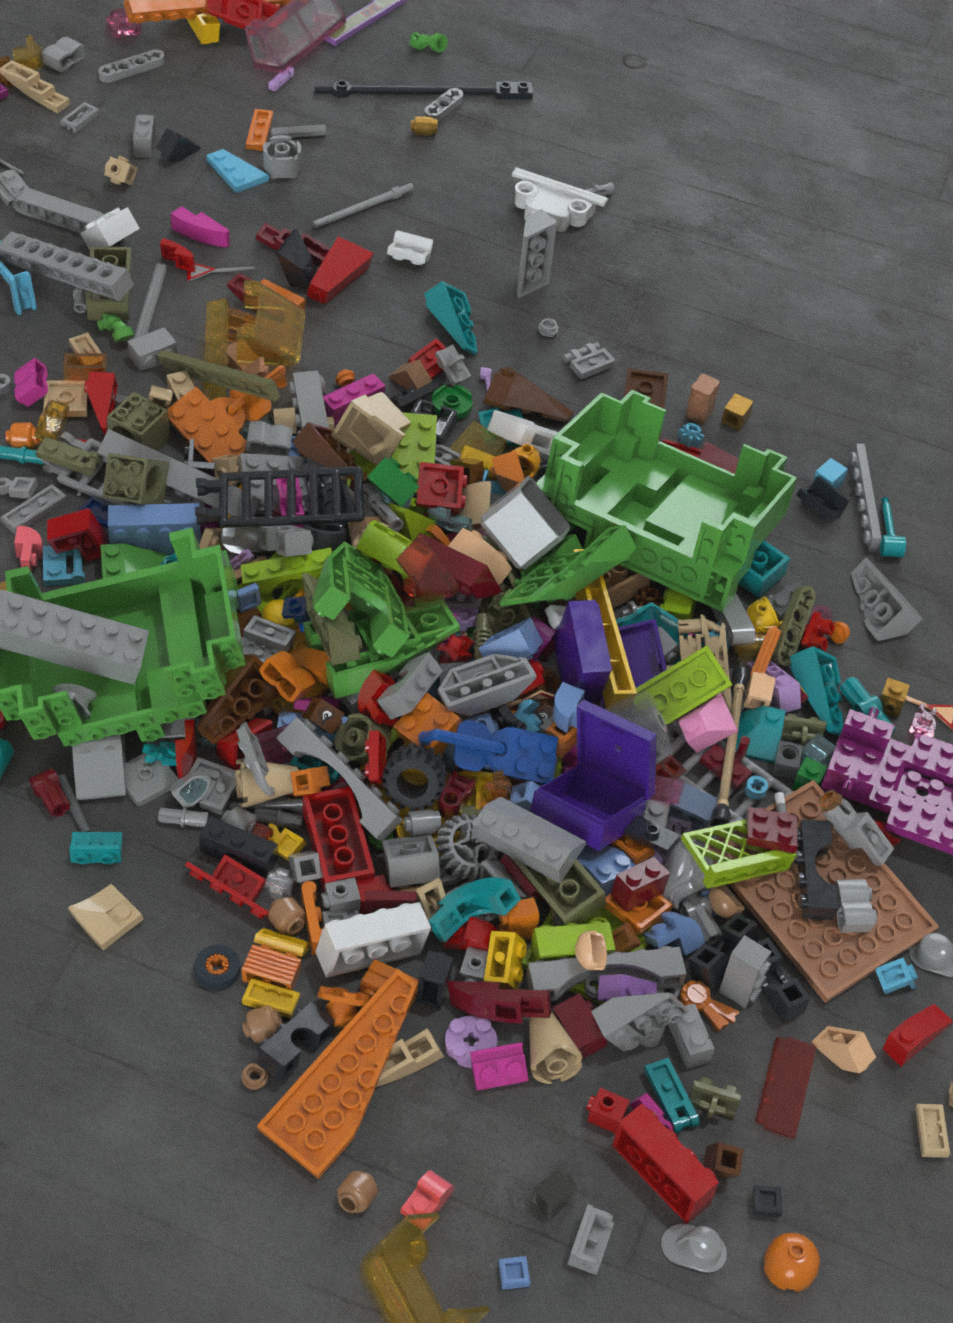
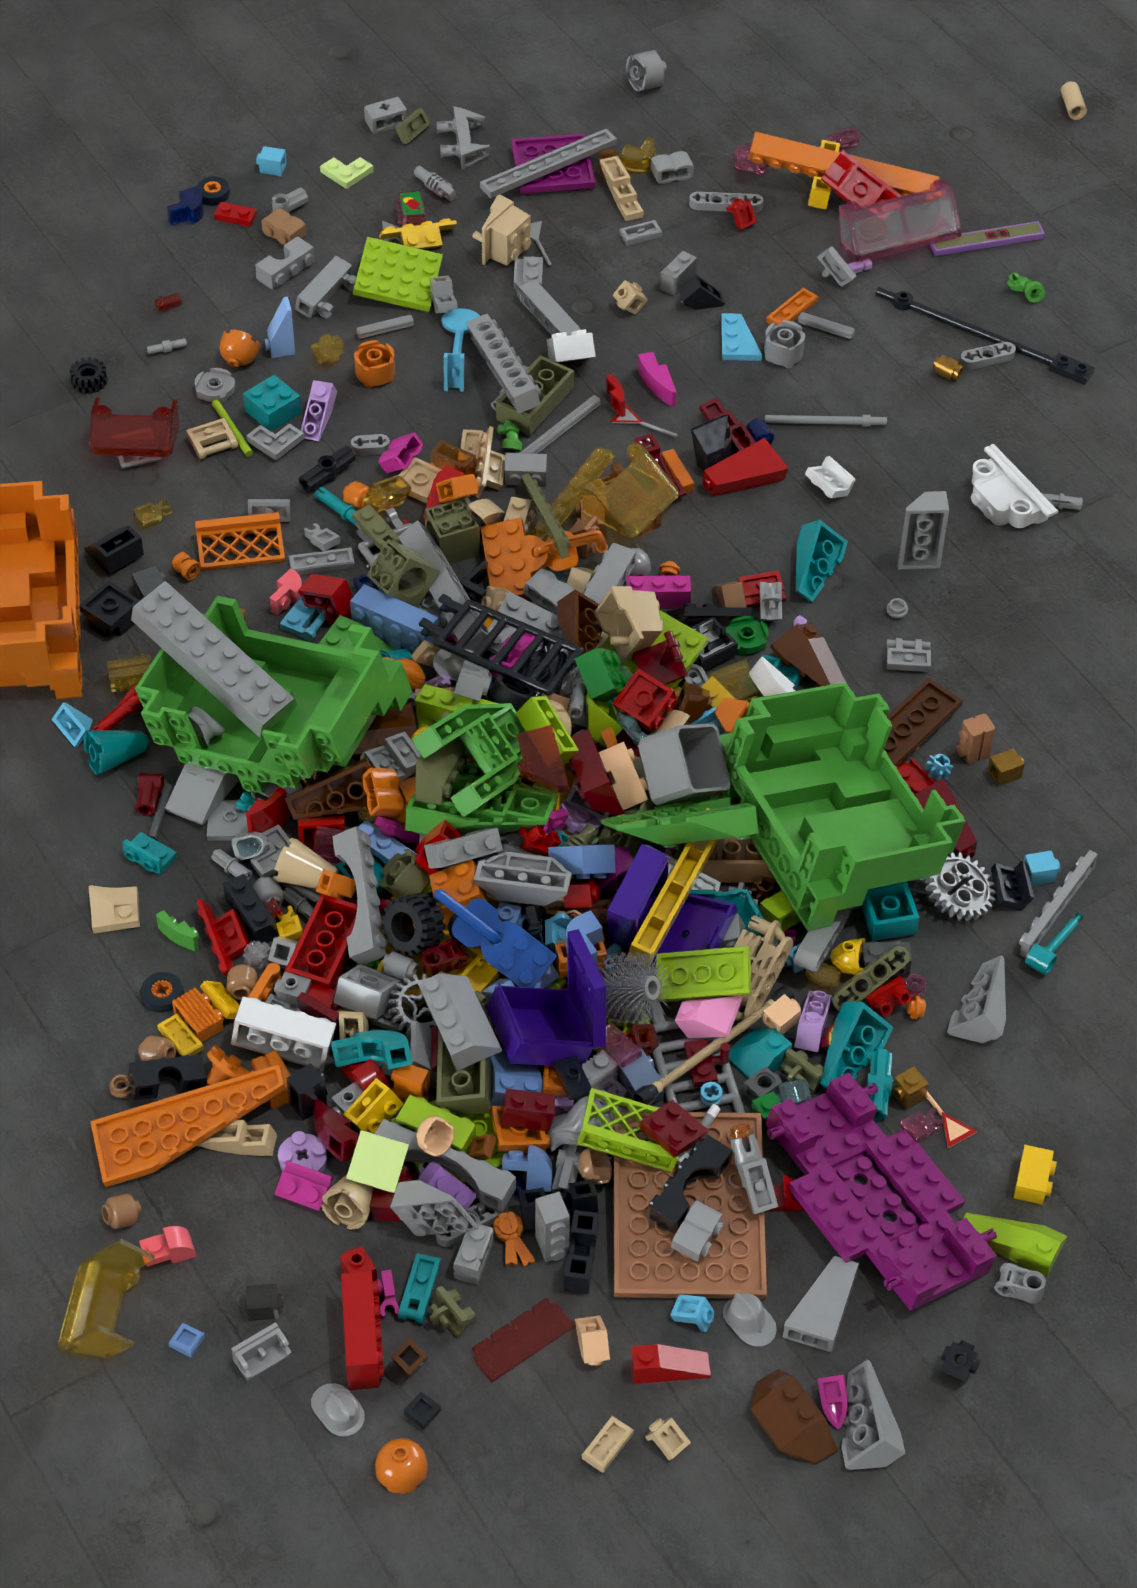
camera: 40 degrees right, 0 degrees up
light grey plate [236,722,275,796] -> none
medium blue tile [237,583,261,613] -> none
reddish brown brick [301,697,344,734] -> none
red plate [365,730,386,786] -> none
clear orange plate [483,770,512,803] -> none
orange axle [750,626,781,677] -> none
none -> bright green slope [156,910,200,951]
none -> yellowish green tile [346,1130,409,1193]
none -> orange brick [436,474,479,503]
none -> tan bracket [475,426,506,498]
none -> dark red plate [632,631,689,685]
none -> red bracket [726,198,757,230]
none -> clear blue brick [746,419,774,445]
none -> light grey plate [817,246,856,287]
none -> light grey gear [924,852,996,922]

